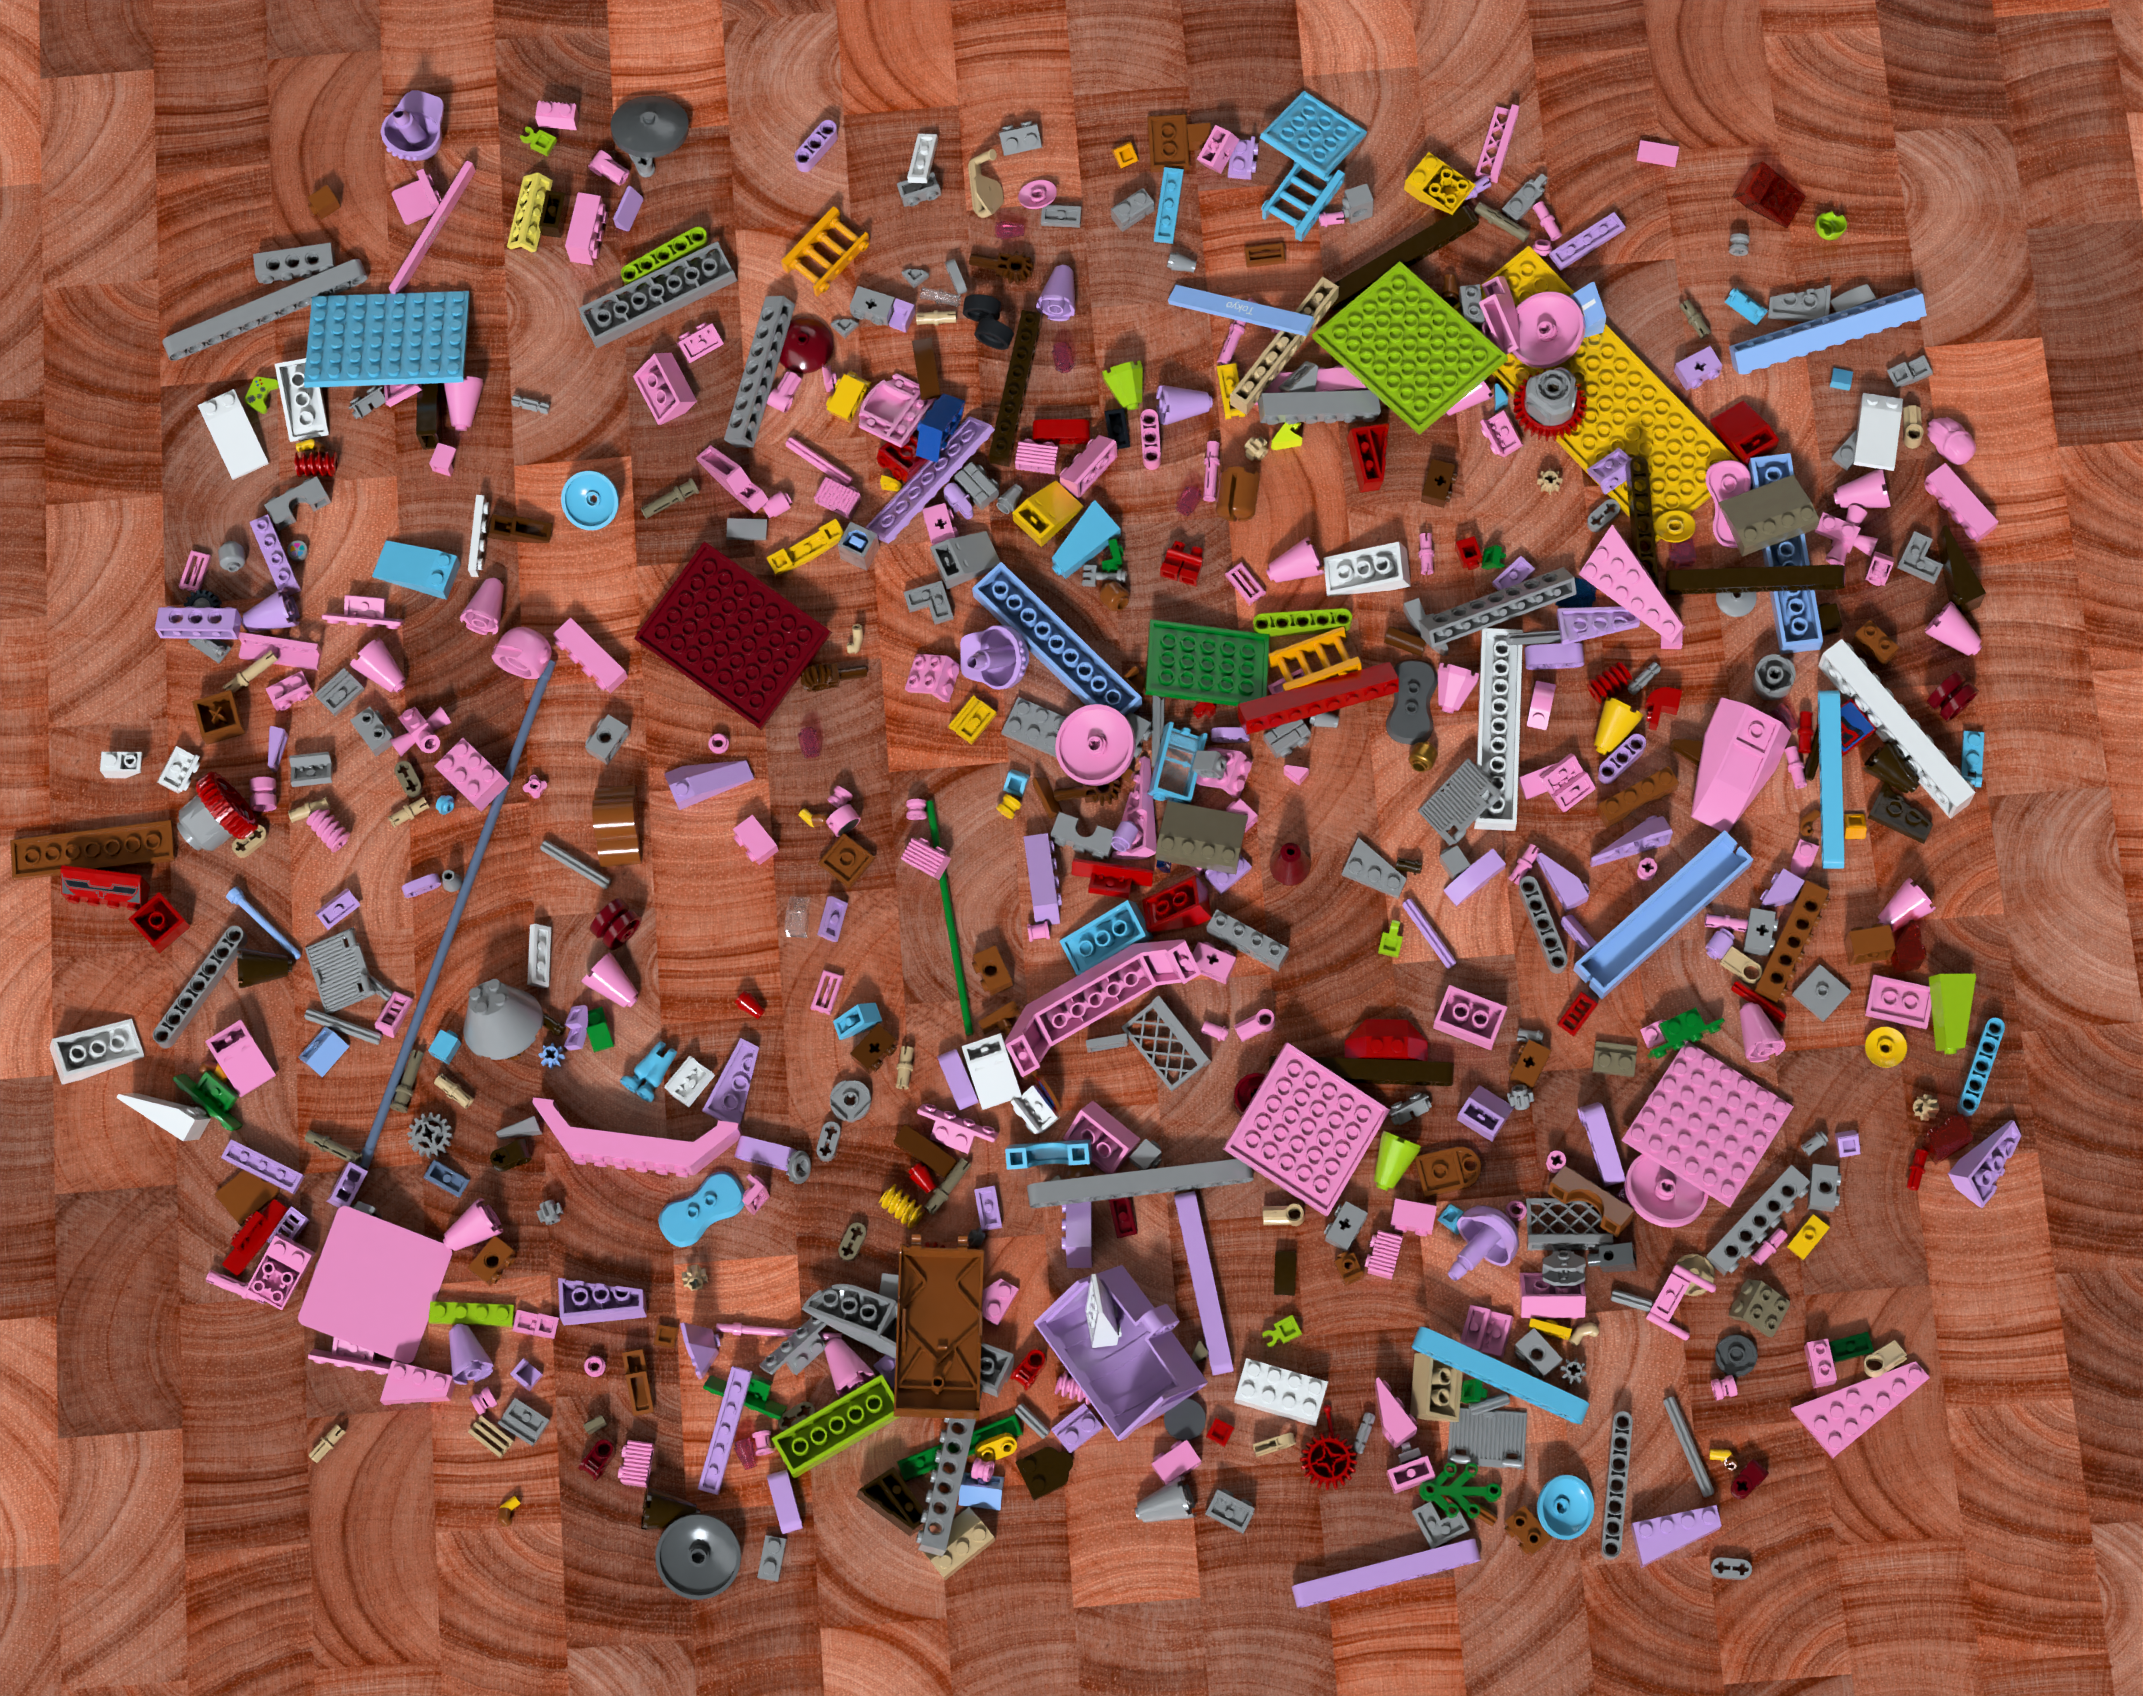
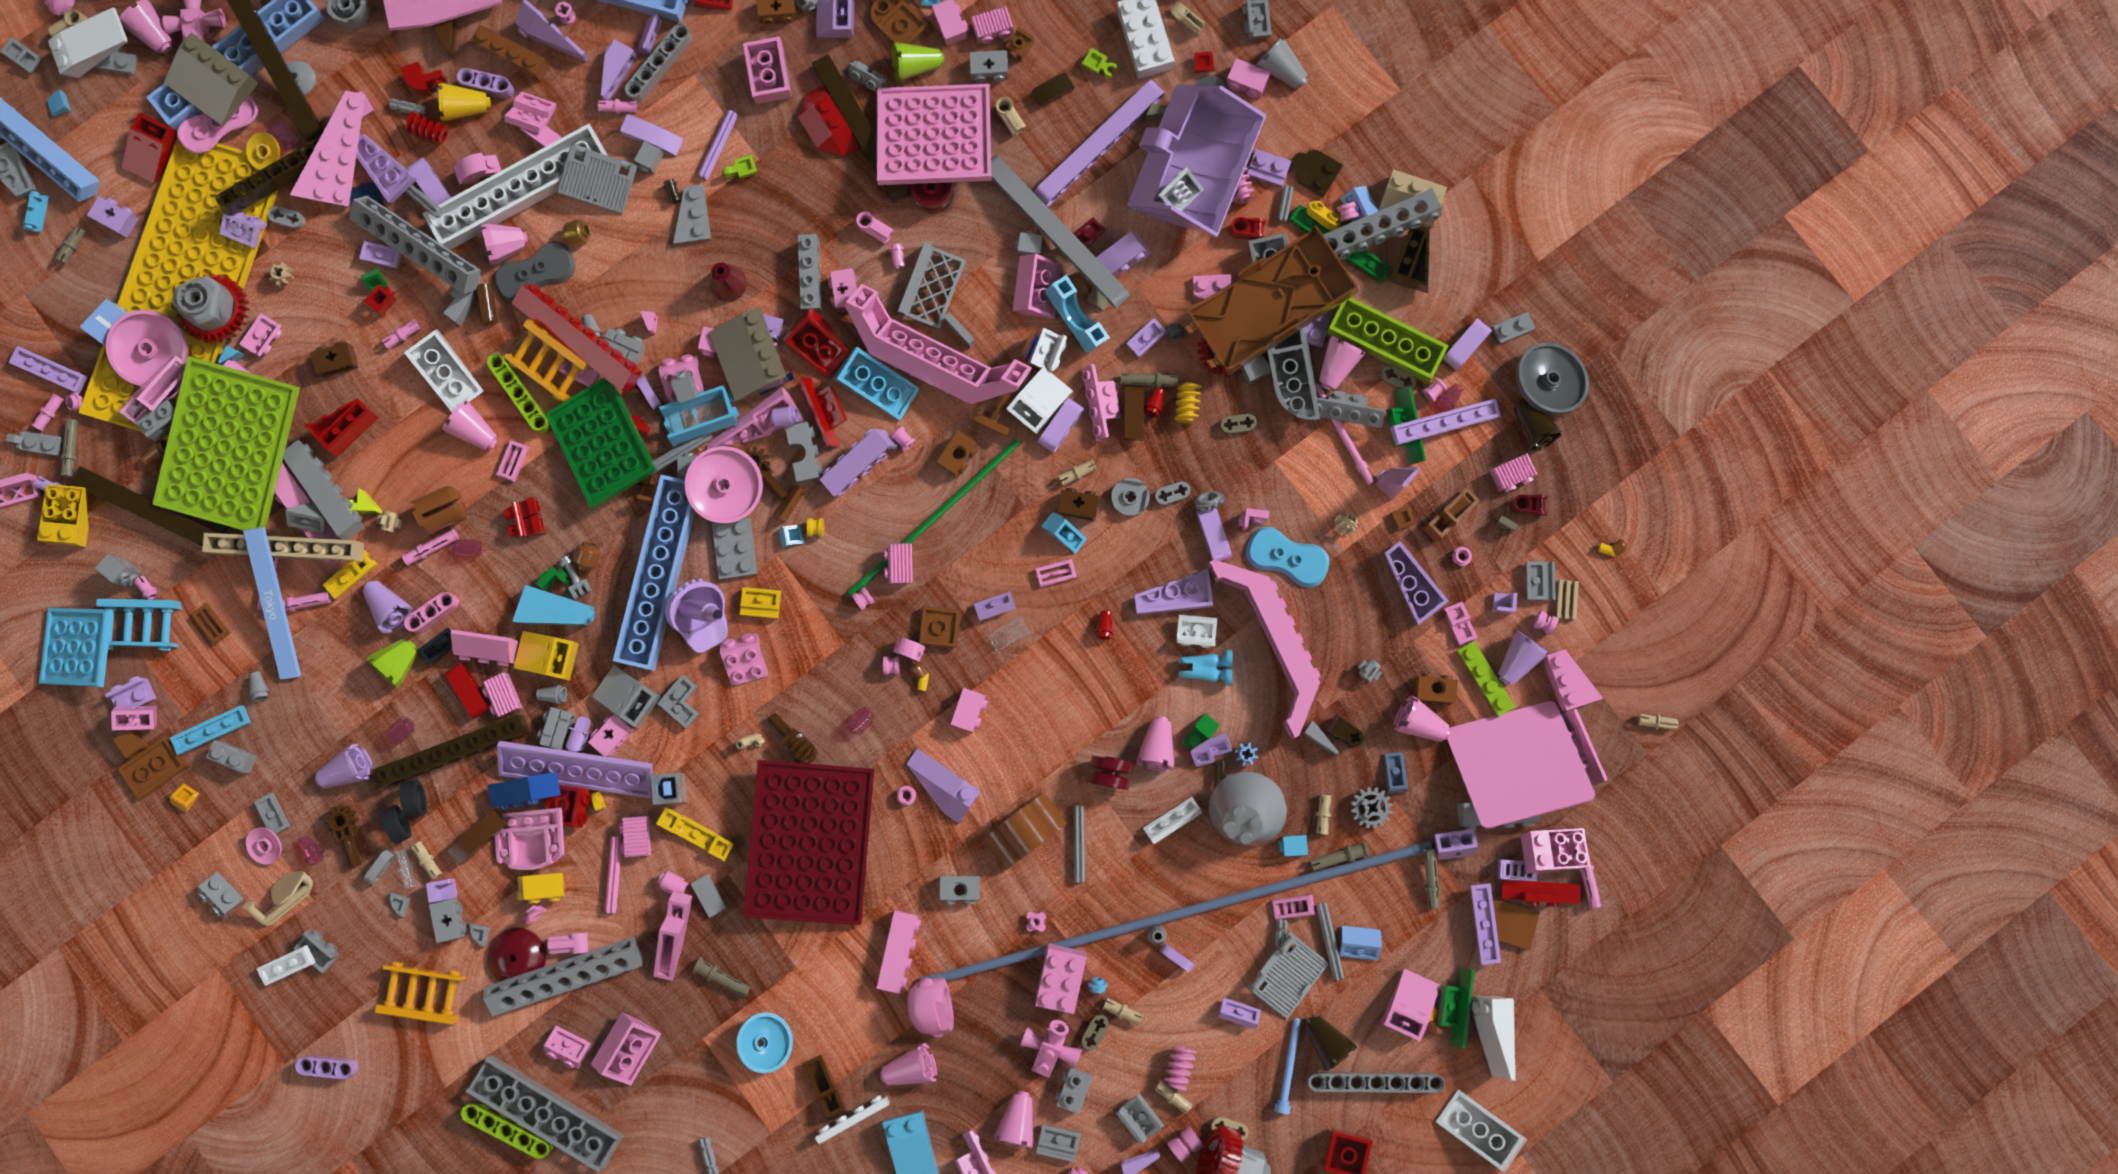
camera: 125 degrees left, 10 degrees up
light grey pin [1517,1028,1544,1045] -> none

